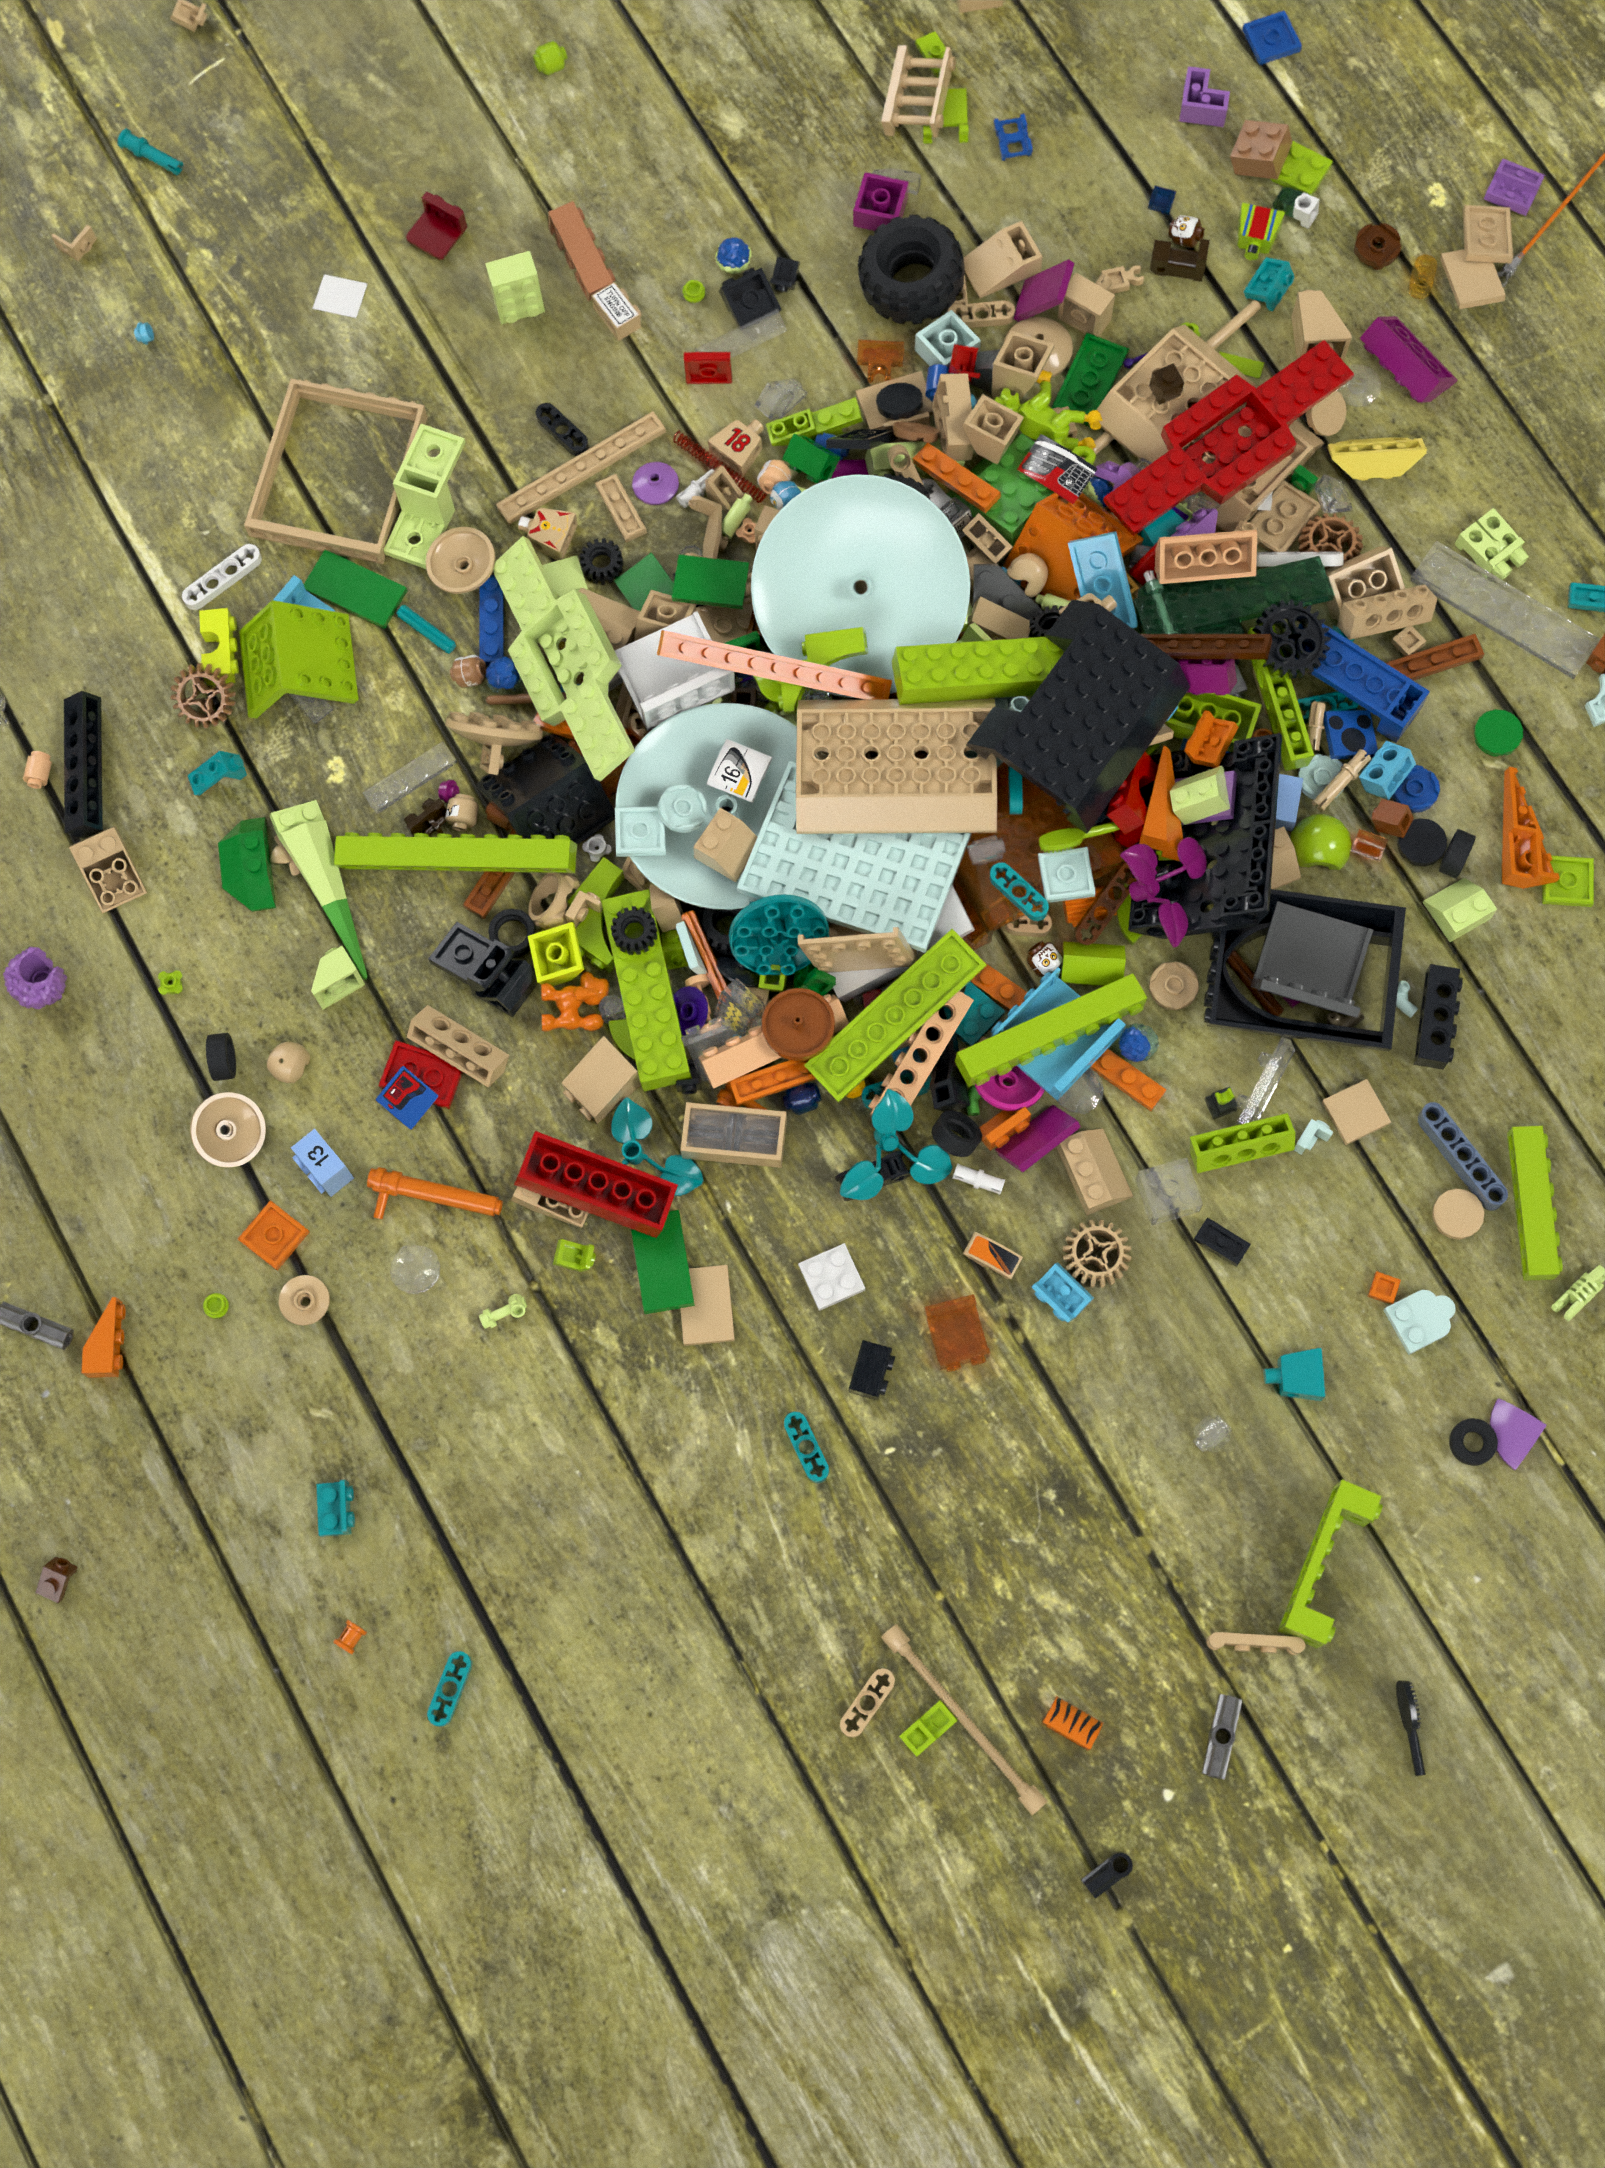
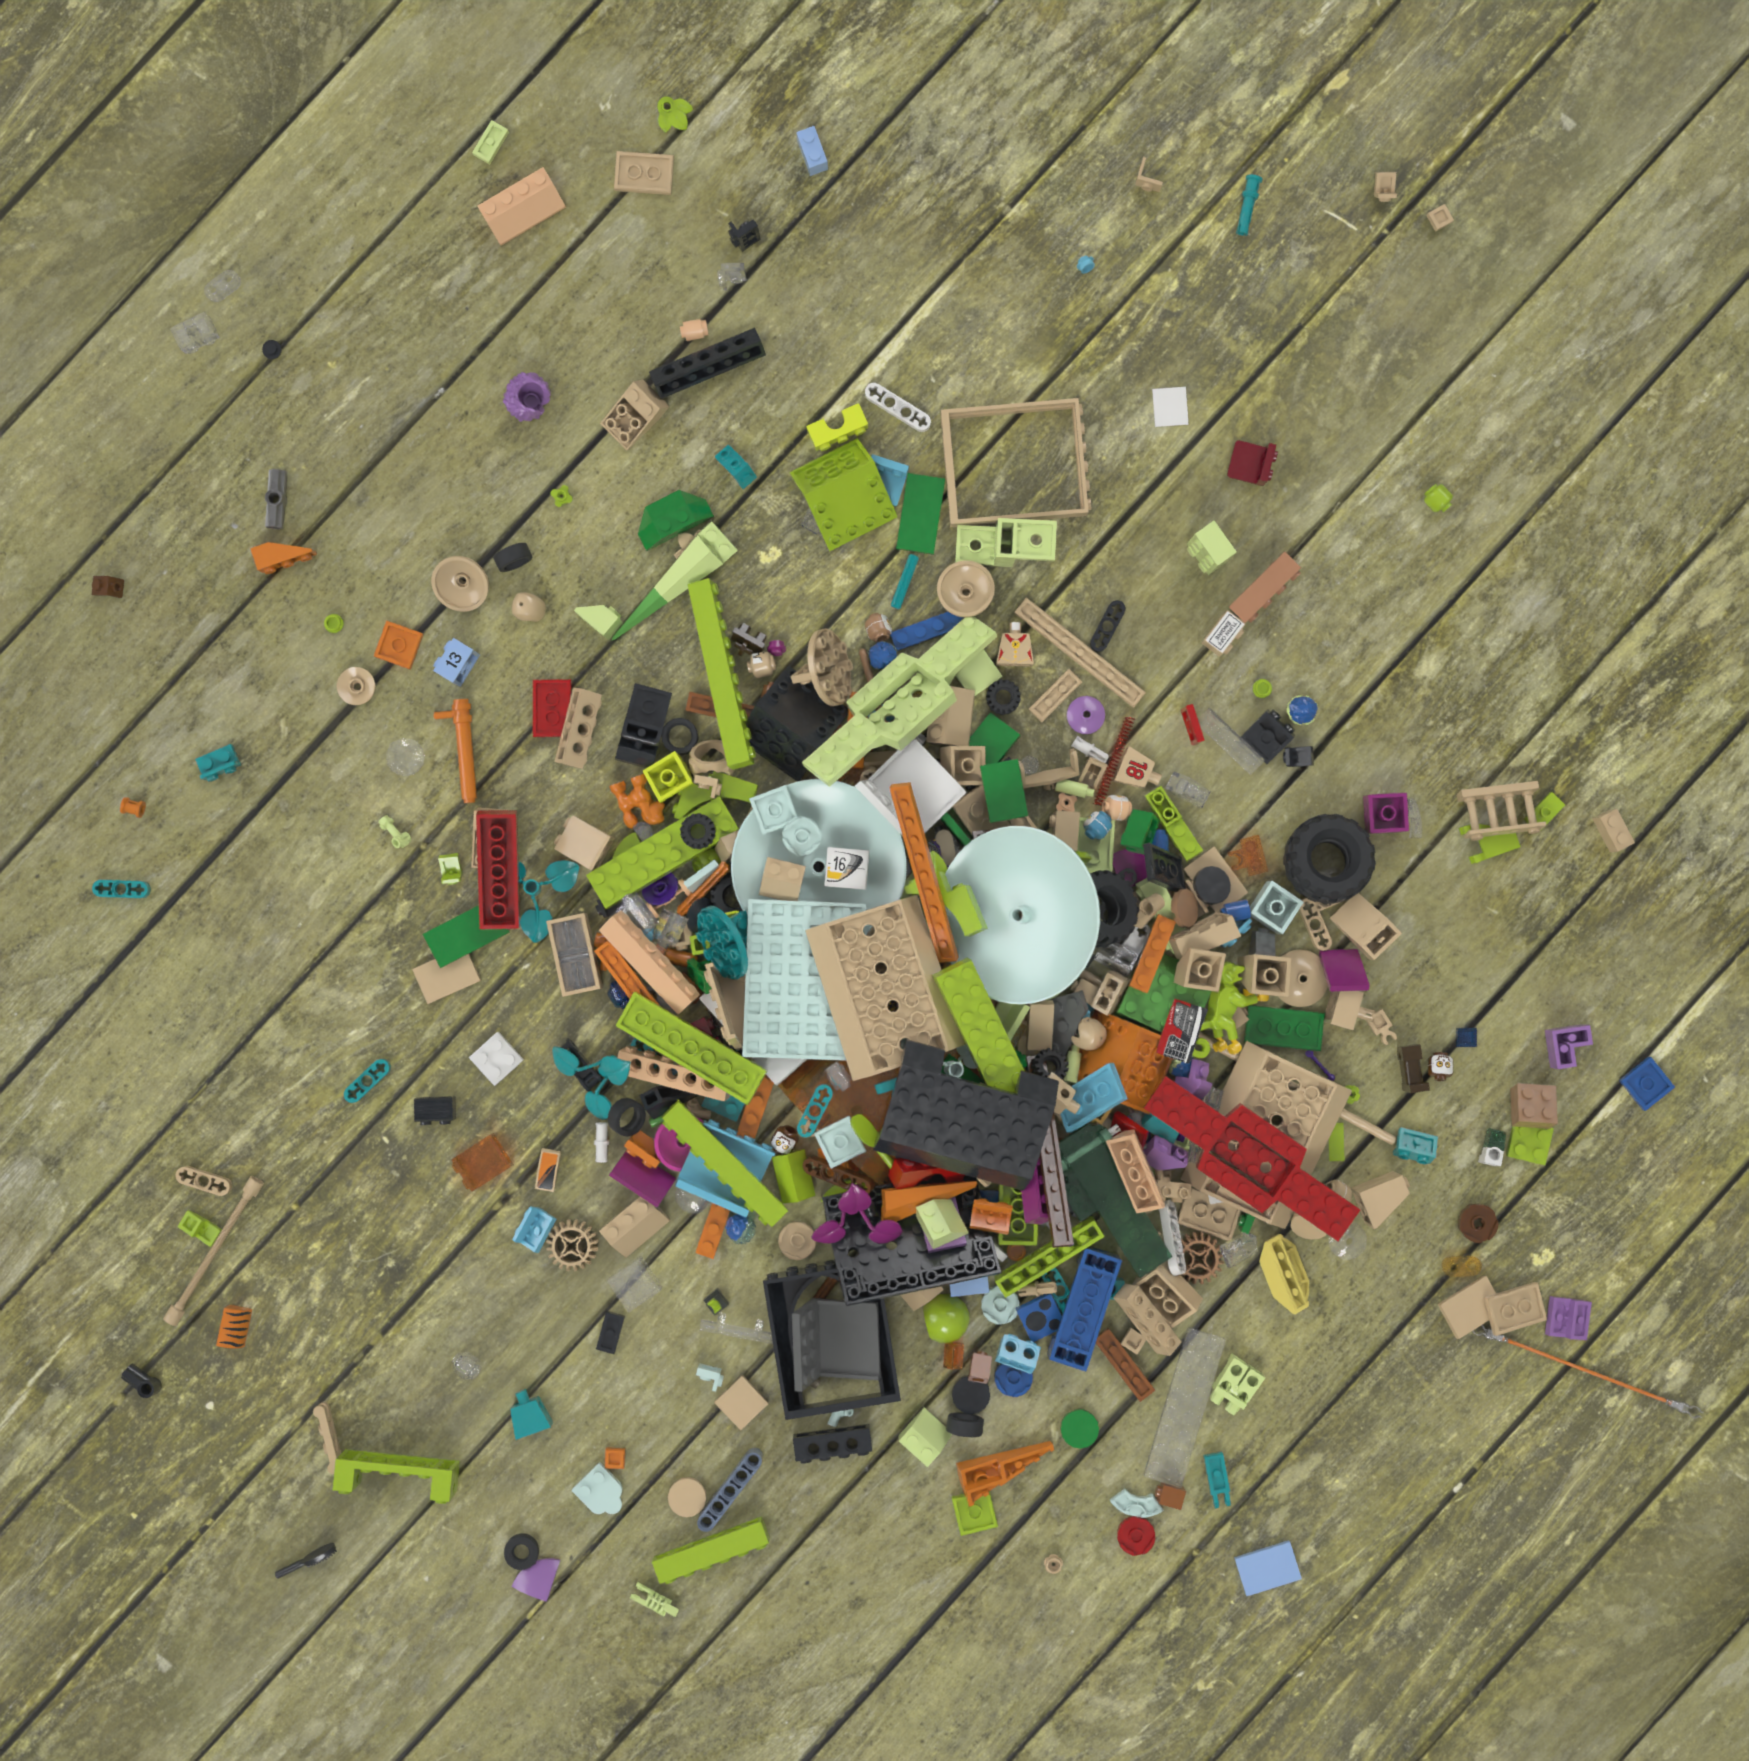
camera: 70 degrees right, 15 degrees up
medium nougat gear [170,663,236,728] -> none
clear plate [363,741,457,814] -> none
sticker [376,1066,438,1130] -> none
white plate [582,834,611,862] -> none
dark orange piece [762,988,835,1061] -> none
red bracket [949,344,980,381] -> none
blue piece [994,114,1033,161] -> none
dark brown brick [1149,363,1184,405] -> none
lime brick [1190,1113,1295,1173] -> none
flat silver piece [1201,1694,1242,1780] -> none
torso [1237,202,1285,260] -> none
black gear [1252,599,1331,679] -> none
tan pin [1311,749,1371,812] -> none
magenta slope [1360,316,1458,403] -> none

